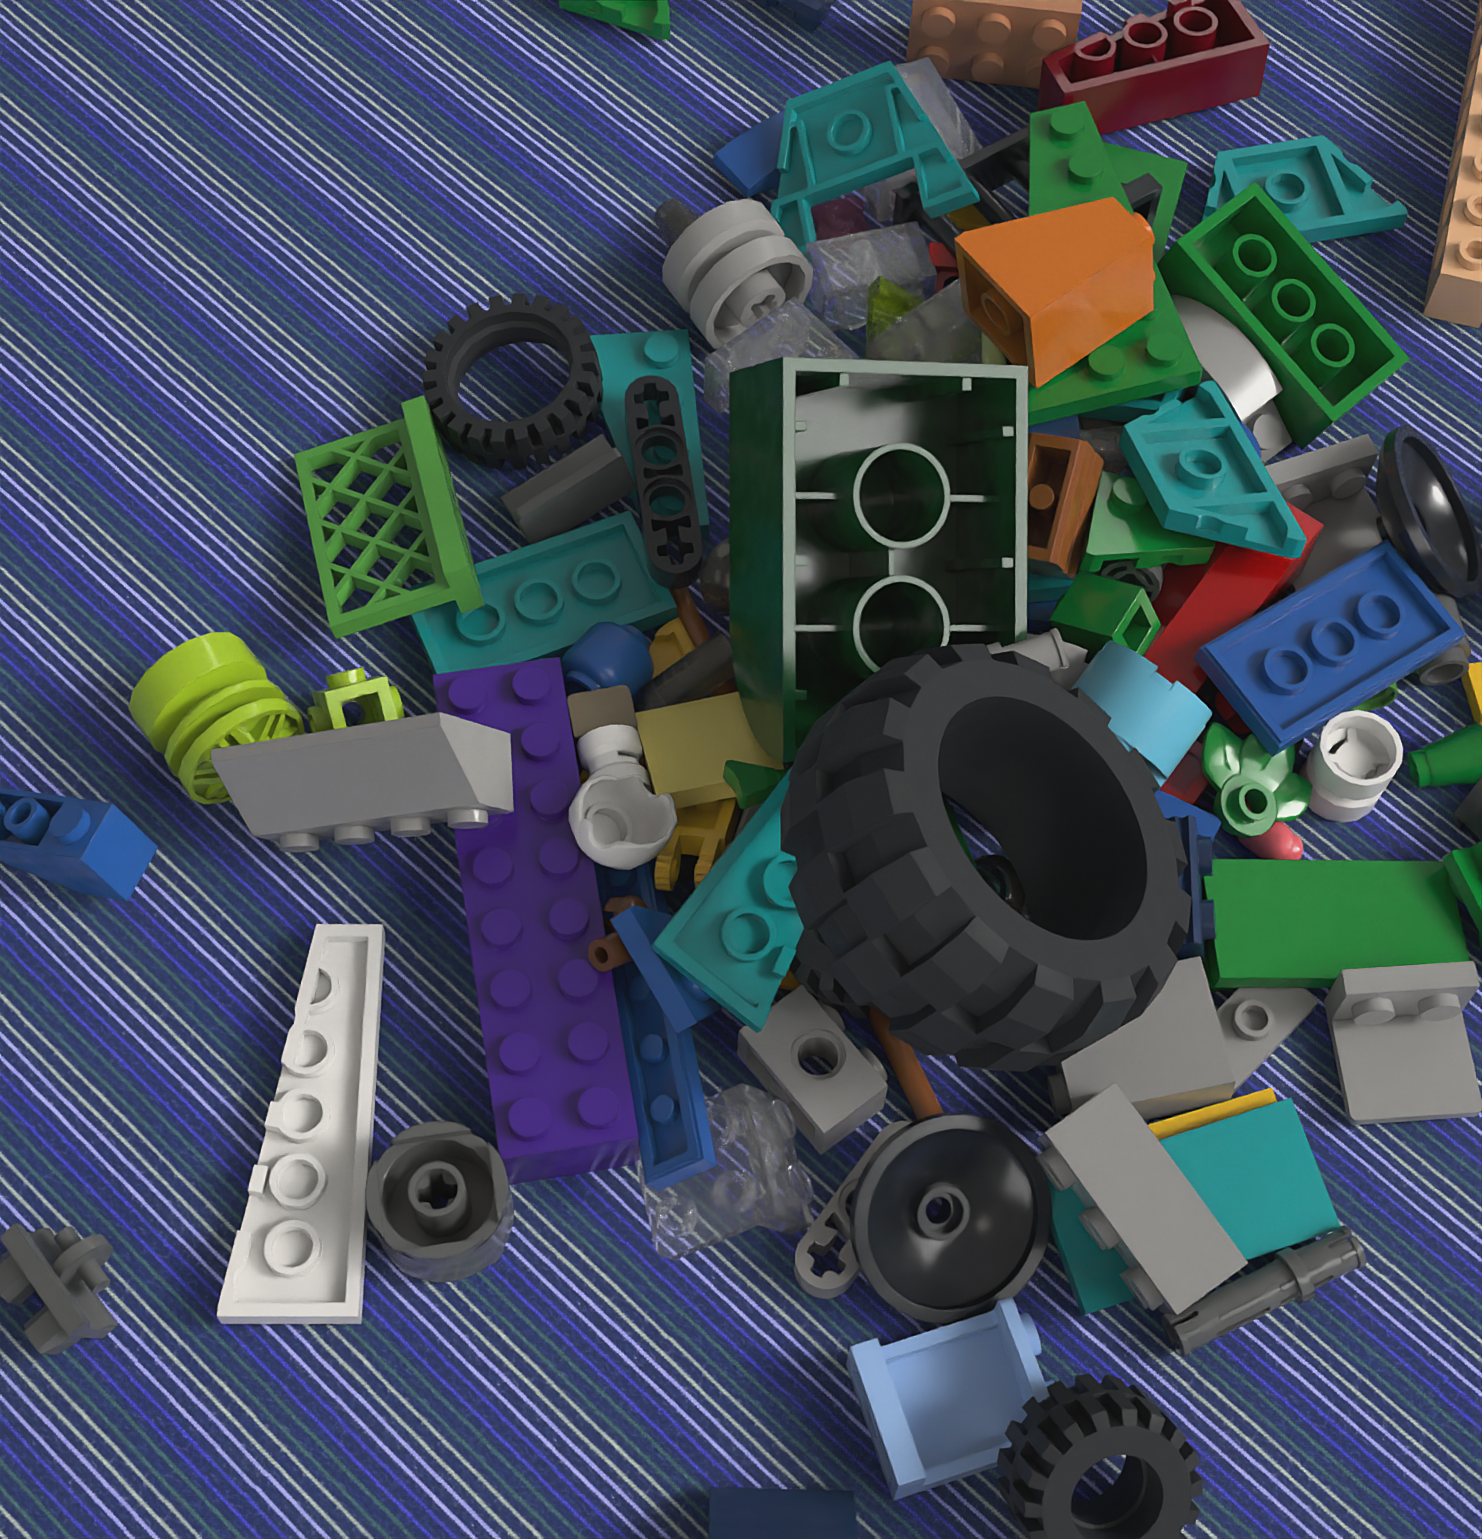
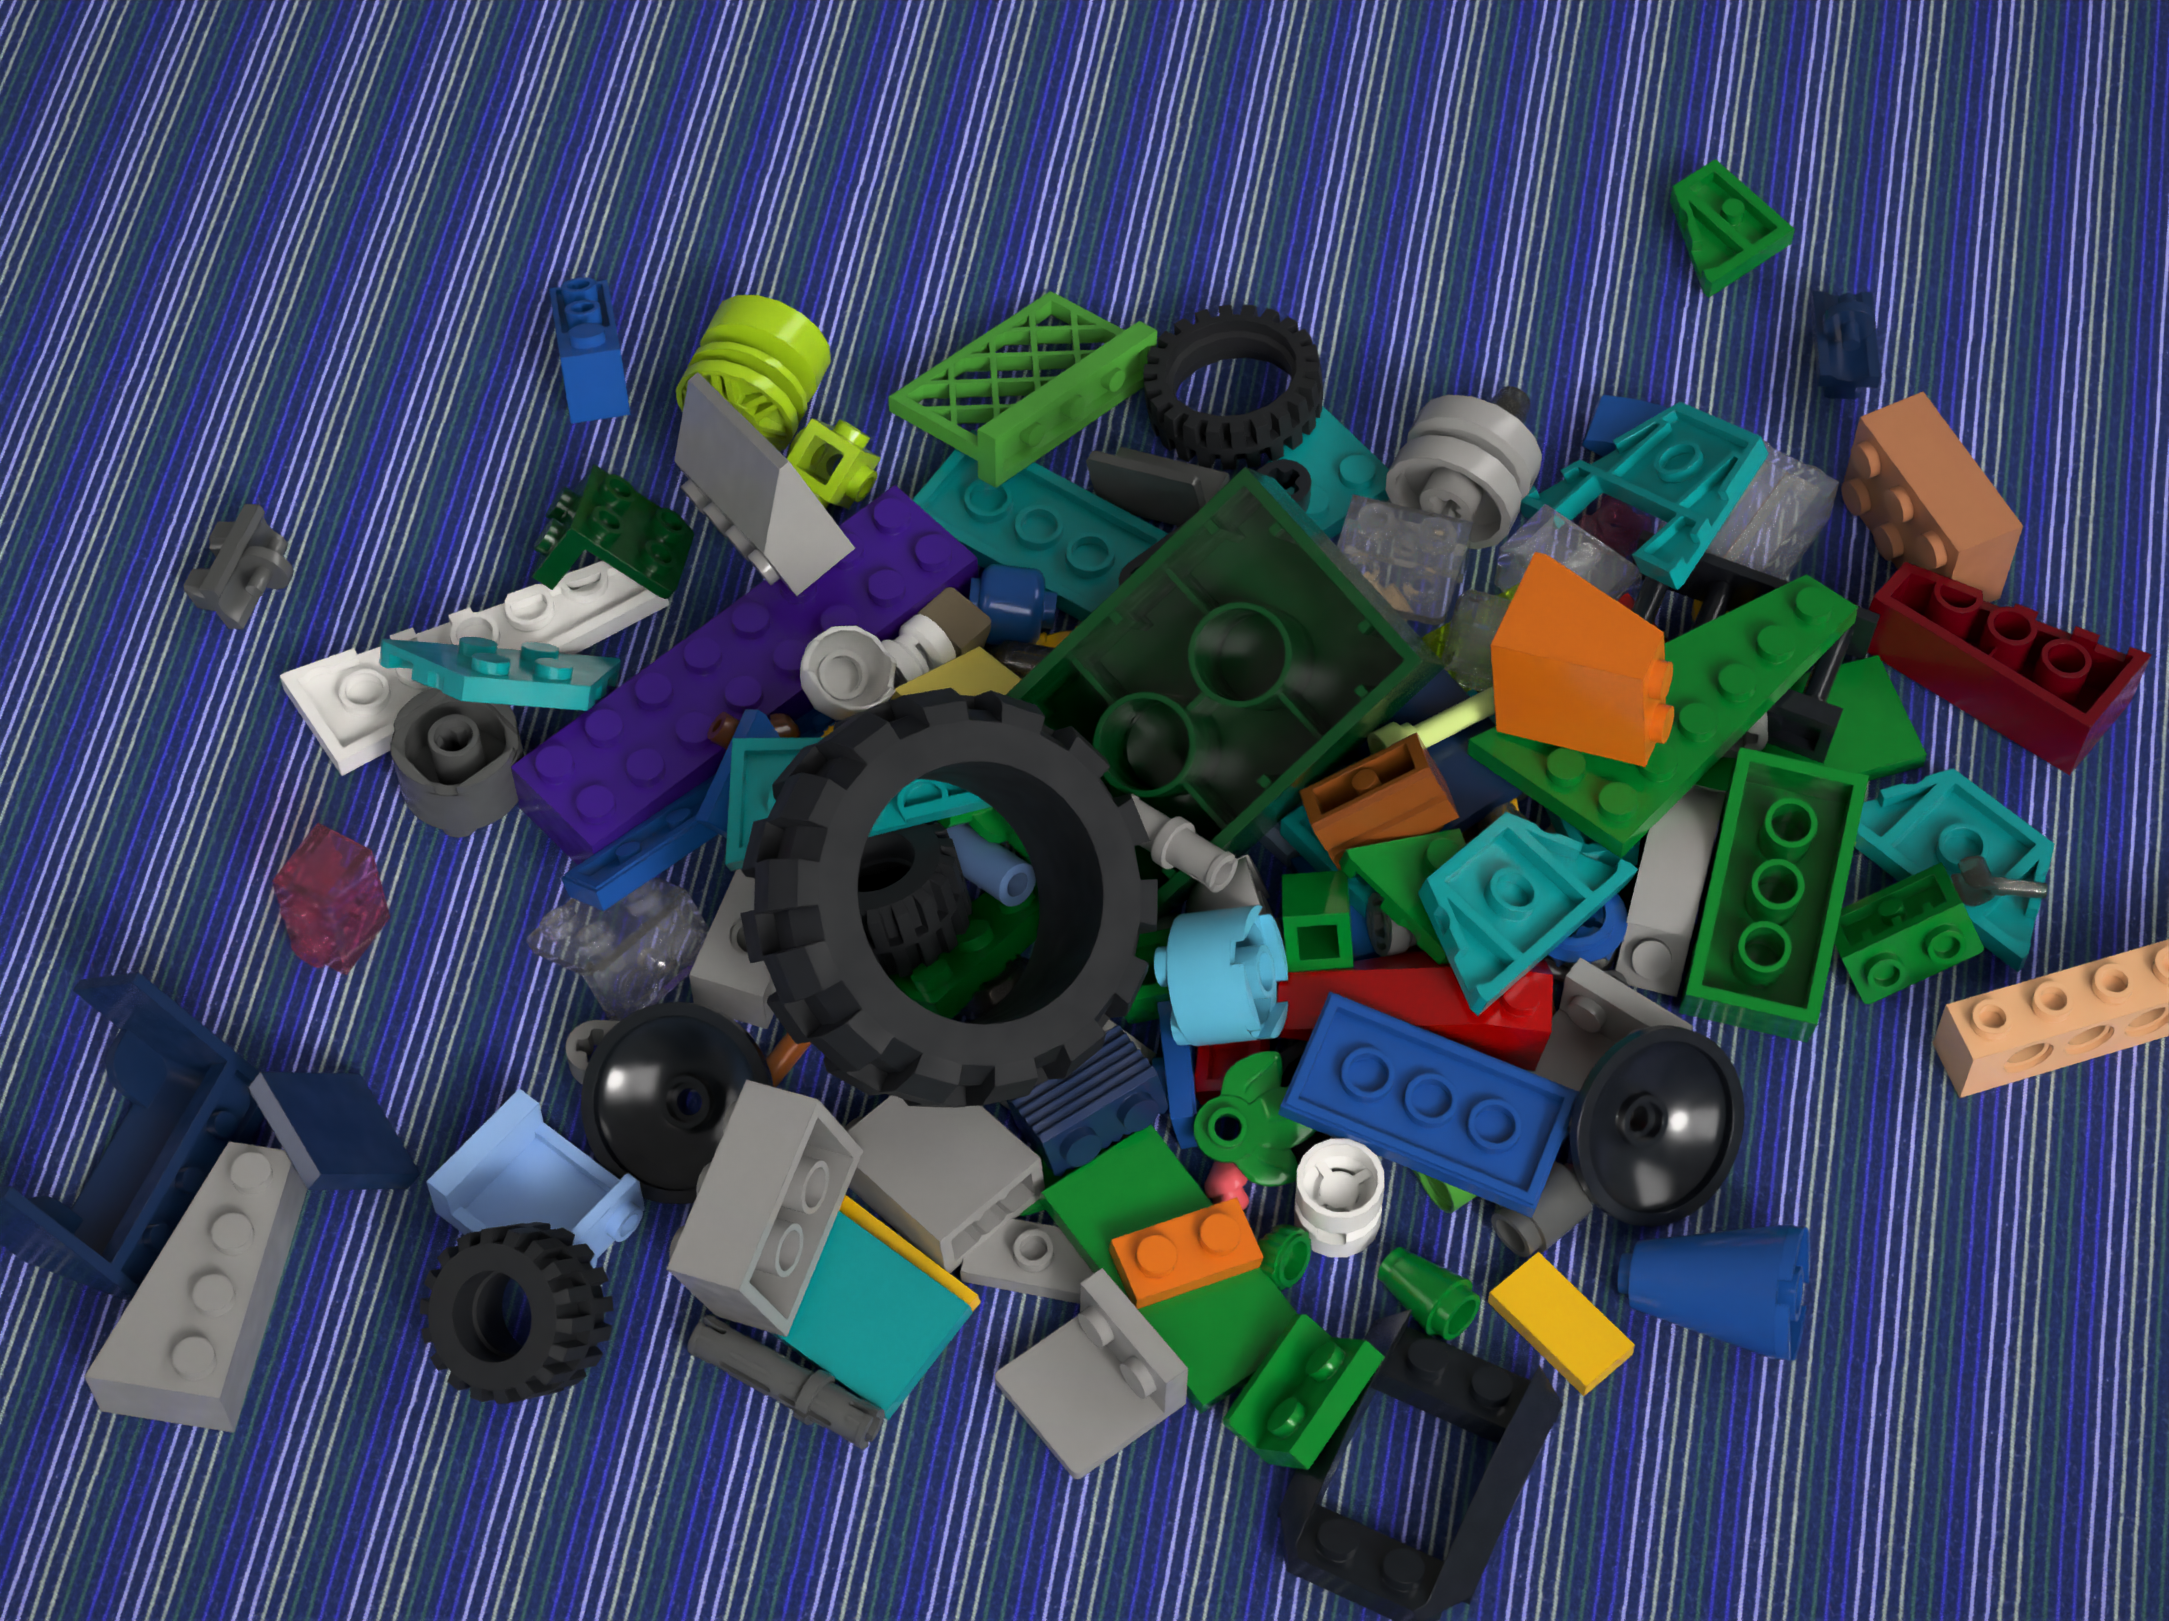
camera: 60 degrees right, 5 degrees down
none -> clear pink brick [272,823,391,975]
none -> teal wing [379,637,621,711]
none -> dark green bracket [532,464,694,599]
none -> orange plate [1109,1197,1263,1309]
none -> green piece [1257,1224,1311,1290]
none -> green bracket [1835,862,1984,1004]
none -> clear smoke hand [1951,856,2048,907]

